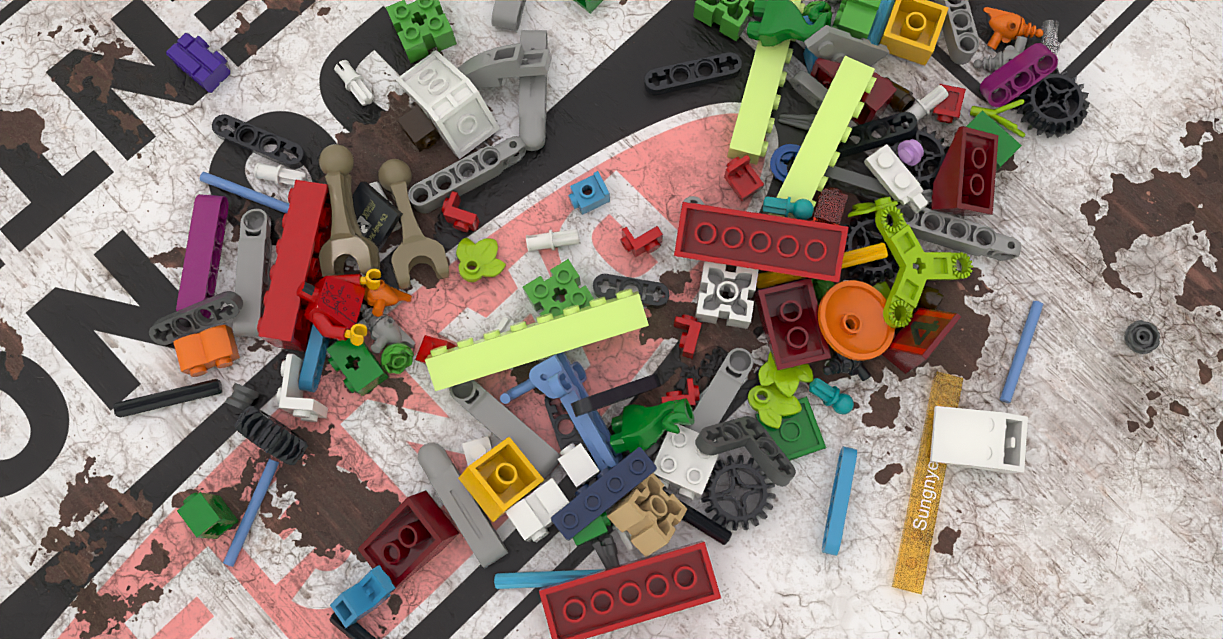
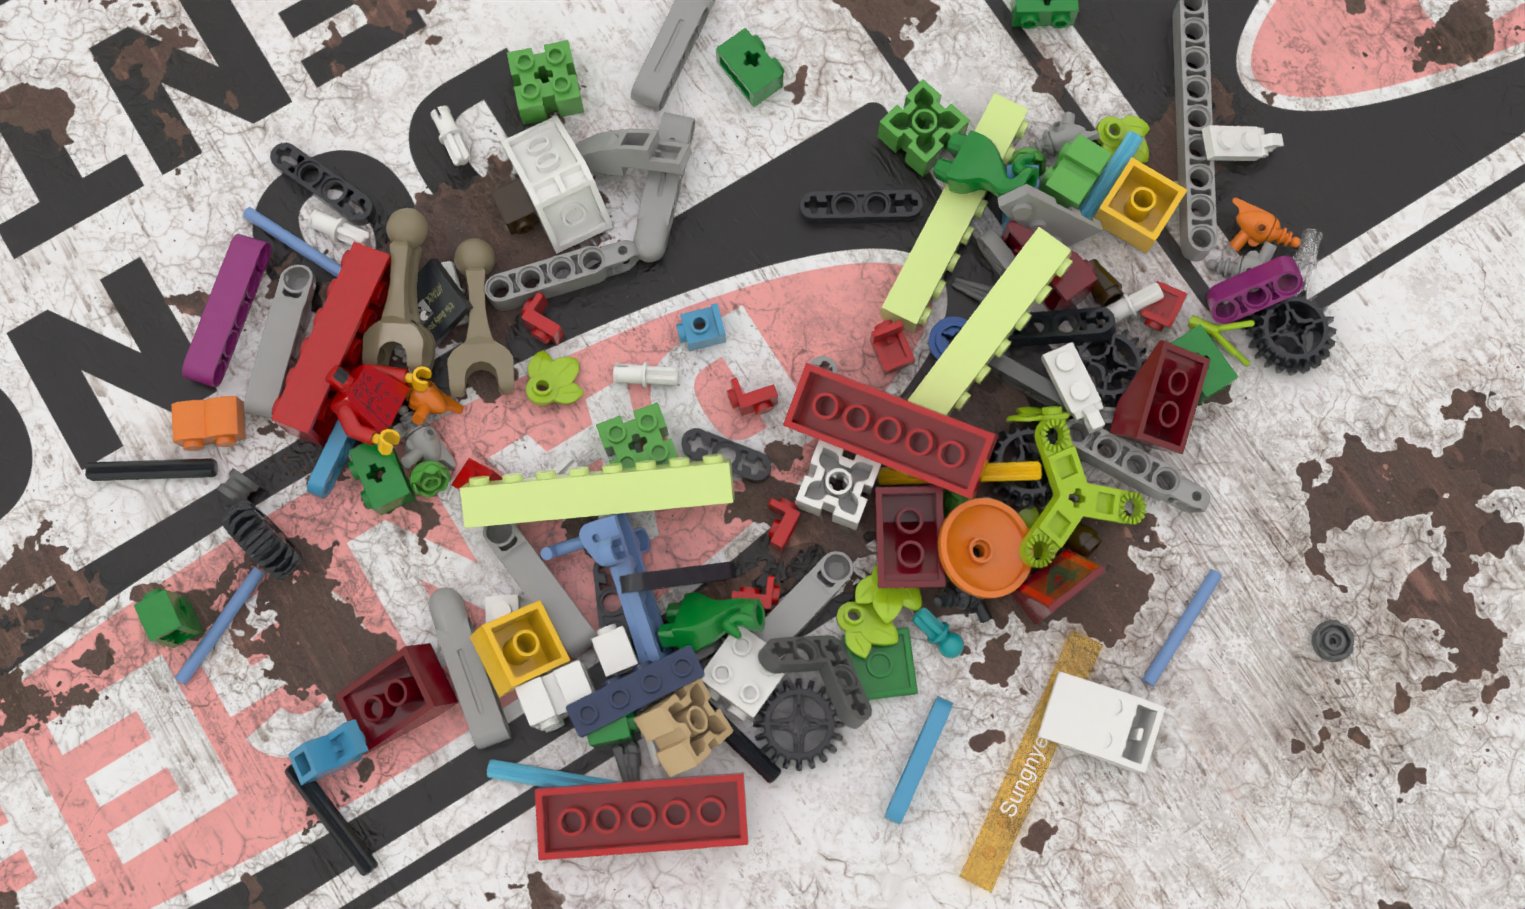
camera: 10 degrees right, 0 degrees up
dark grey beam [149,291,243,345] -> none
dark purple brick [166,32,231,93] -> none
white bracket [277,353,328,422] -> none
teal axle [763,196,814,220] -> none
clear red brick [811,187,848,225] -> none
lavender plate [898,139,924,166] -> none

